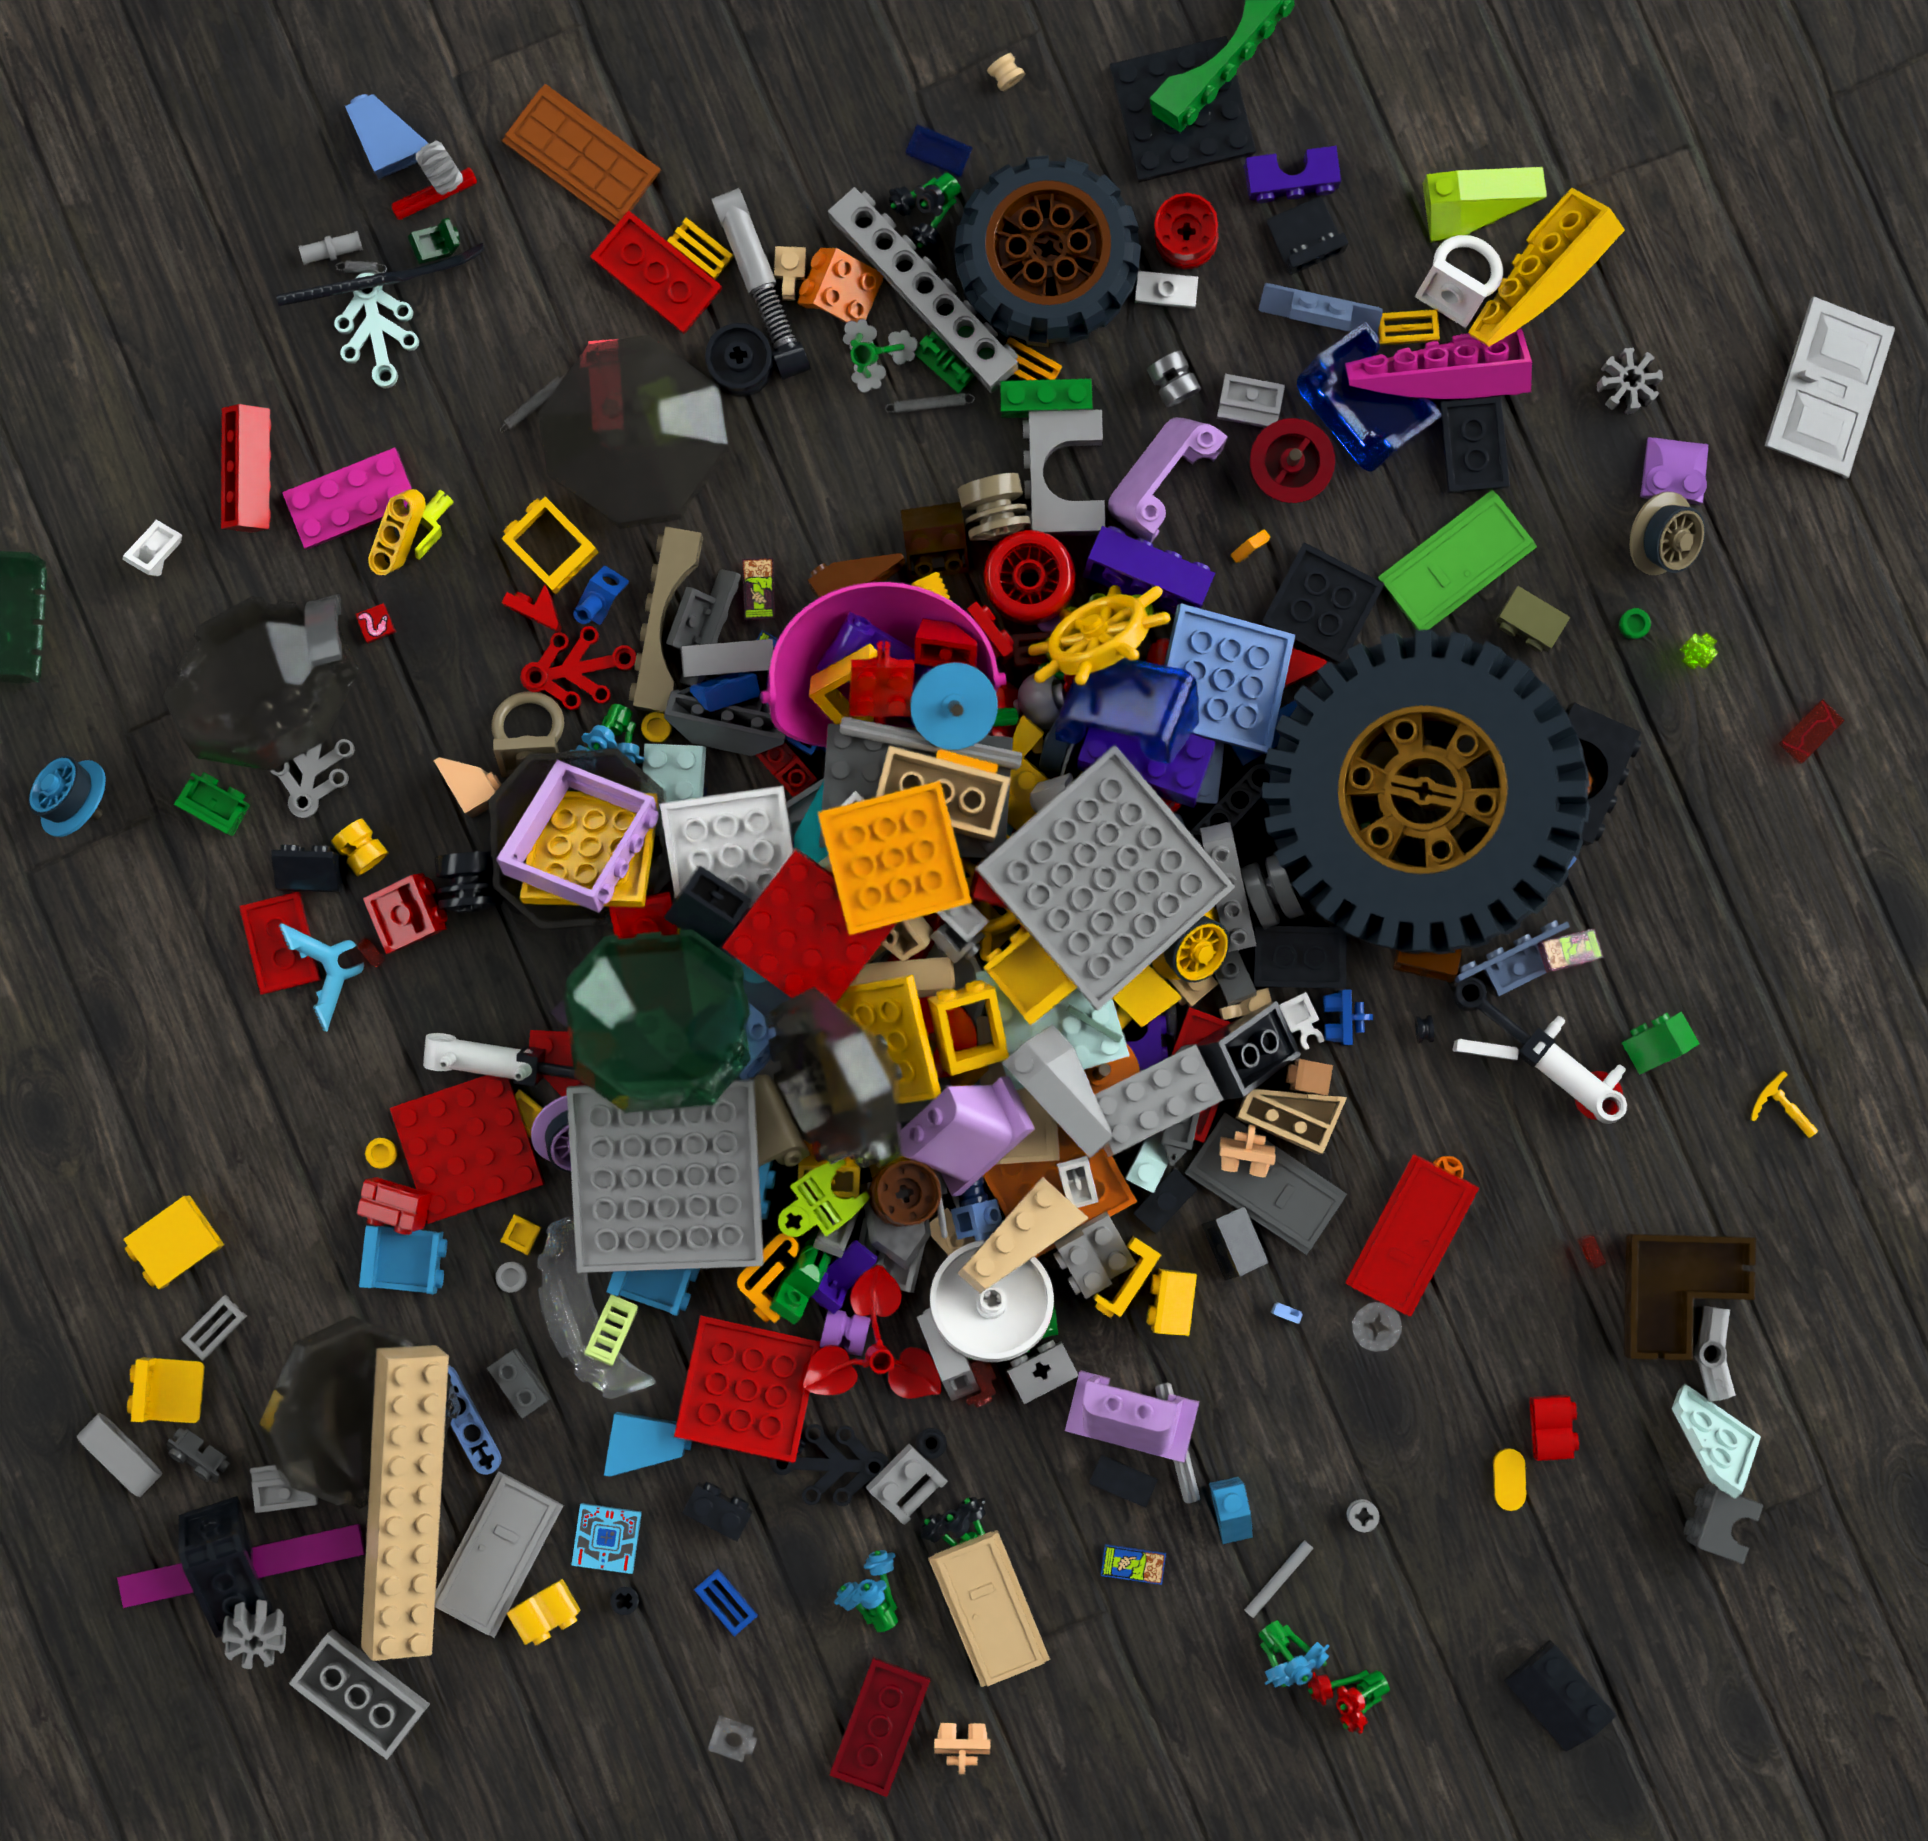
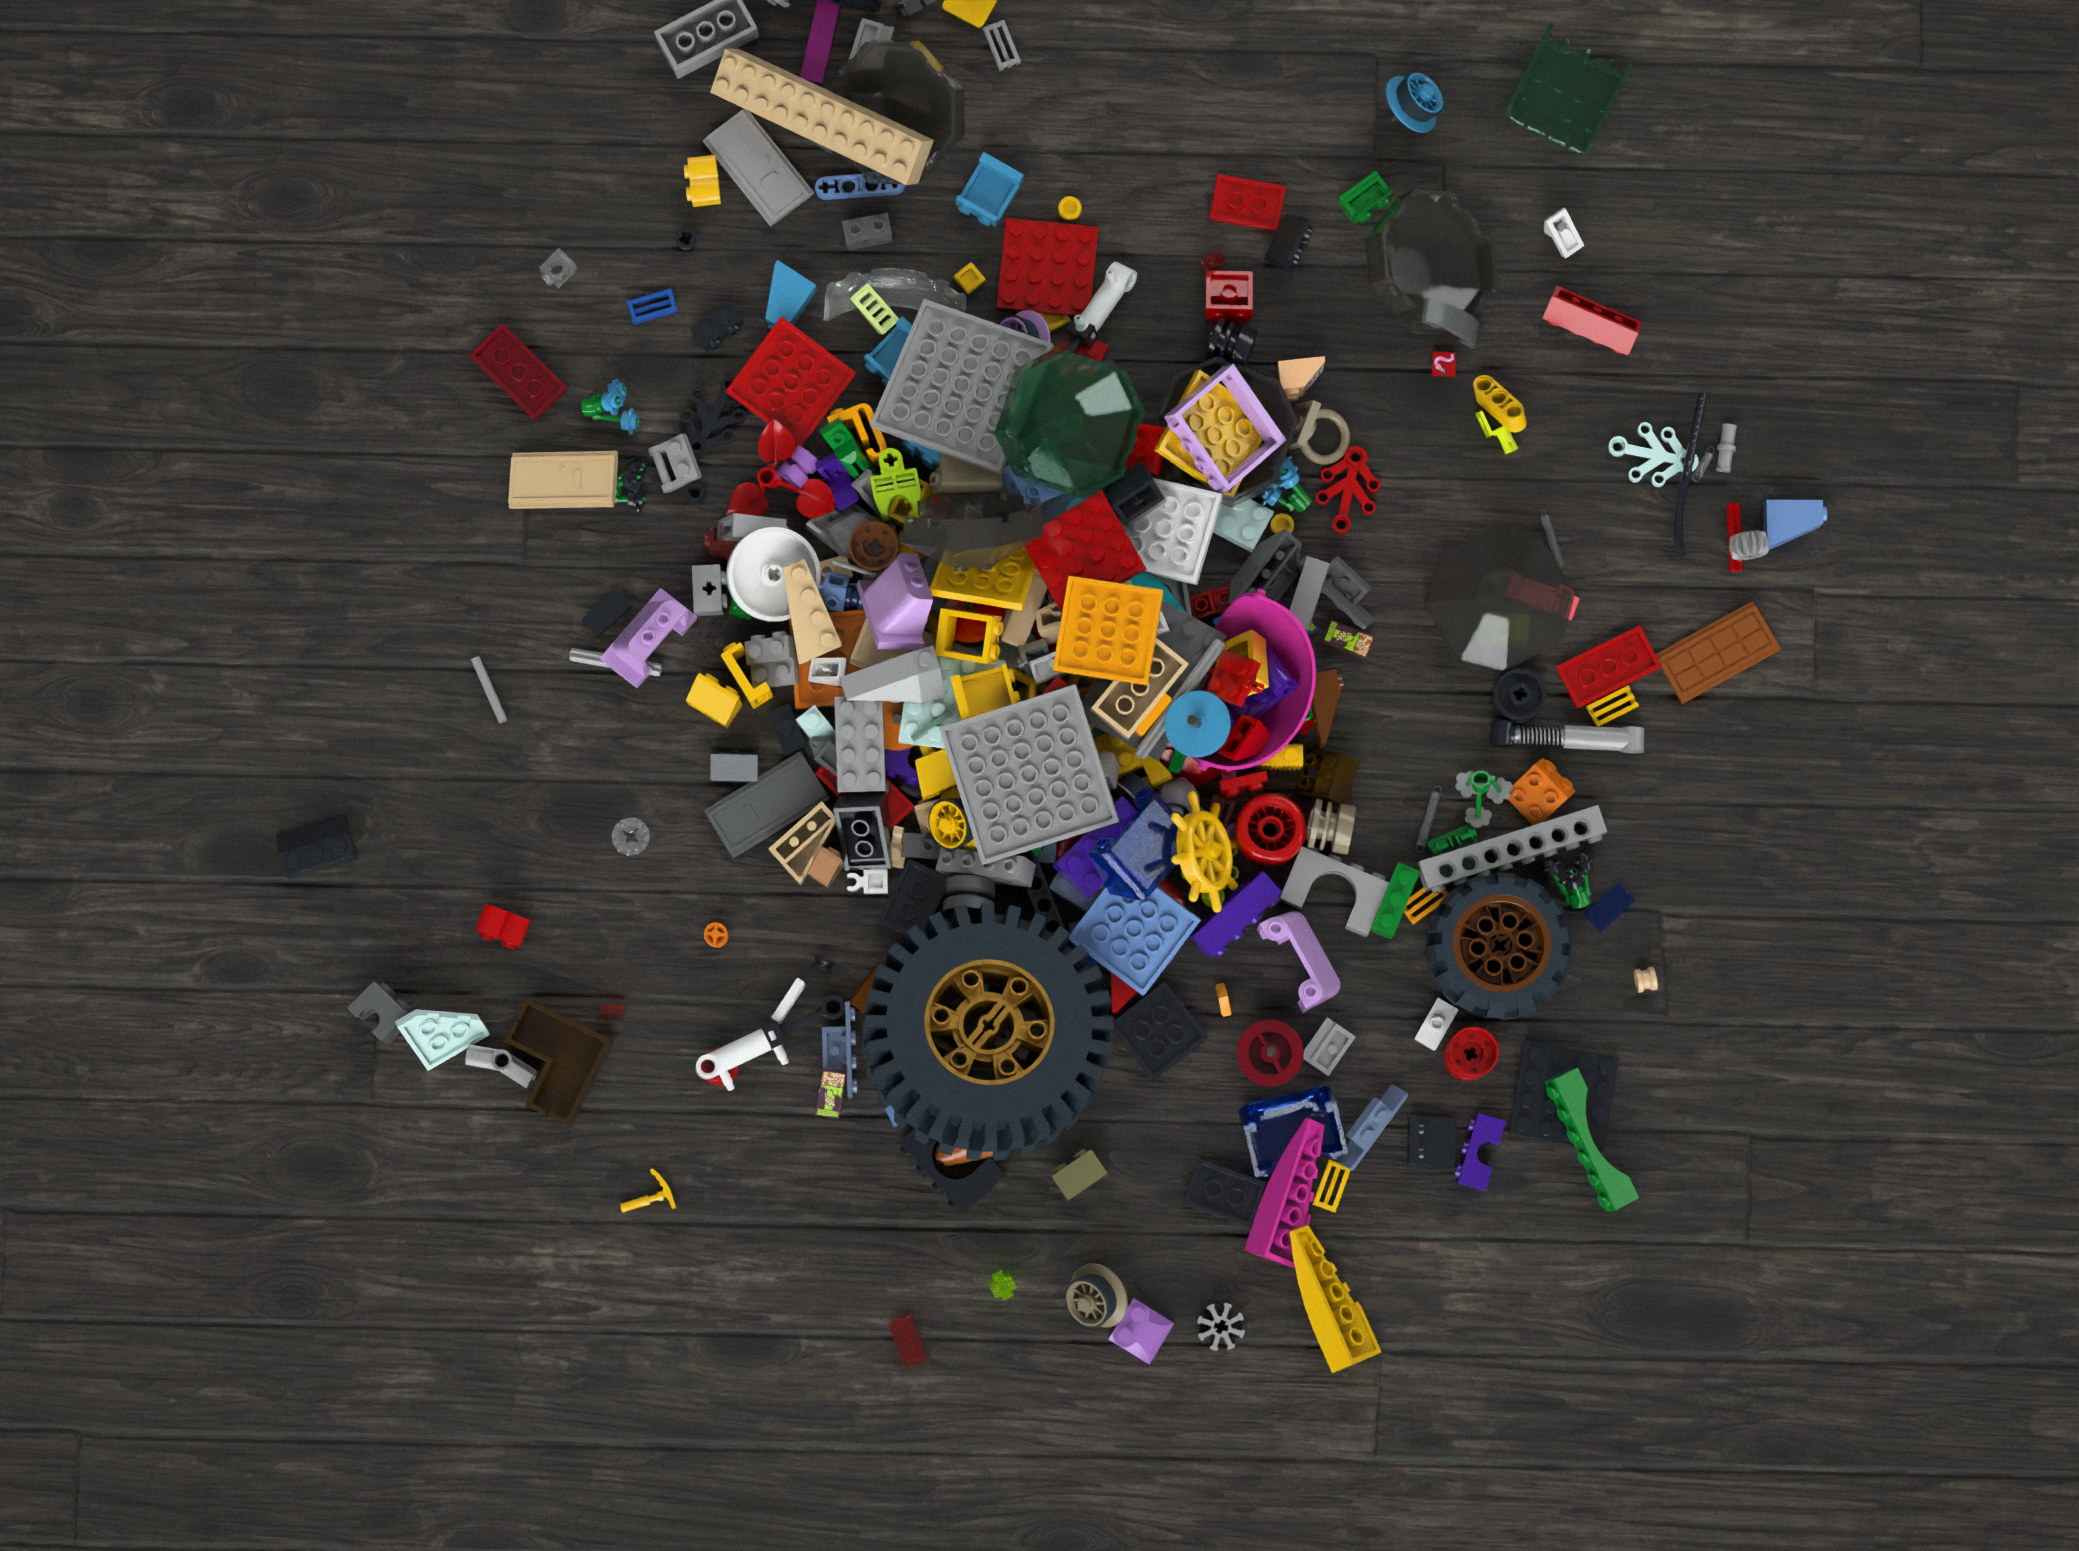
camera: 115 degrees right, 5 degrees down
yellow panel [123,1195,224,1289] -> none
light grey plant [269,701,355,818] -> none
medium azure piece [279,923,364,1032] -> none
dark pink plate [282,448,412,550] -> none
yellow wheel [331,818,389,876] -> none
red brick [357,1177,432,1235] -> none
dark green bracket [408,218,460,264] -> none
light grey tile [496,1261,527,1293] -> none
red slope [501,584,562,632] -> none
yellow window [502,496,599,594] -> none
tile [571,1503,642,1574] -> none
blue bracket [573,566,629,625] -> none
dark tan arch [629,527,703,714] -> none
blue slope [689,672,760,712] -> none
tan plate [774,246,806,301] -> none
light nougat hips [934,1723,990,1774] -> none
tile [1101,1544,1166,1585] -> none
flat silver wheel [1147,351,1201,407] -> none
dark azure slope [1209,1477,1253,1544] -> none
light nougat hips [1219,1124,1276,1178] -> none
plant [1258,1620,1330,1688] -> none
light blue tile [1271,1302,1303,1324] -> none
plant [1308,1670,1390,1734] -> none
blue hips [1323,990,1373,1046] -> none
red piece [1345,1154,1479,1317] -> none
light grey wheel [1346,1499,1380,1533] -> none
bright green piece [1377,489,1537,630] -> none
white tile [1415,235,1503,328] -> none
lime wedge [1423,167,1547,242] -> none
yellow tile [1493,1448,1526,1511] -> none
green tile [1619,608,1651,640] -> none
green brick [1622,1011,1700,1075] -> none
door [1765,297,1895,479] -> none

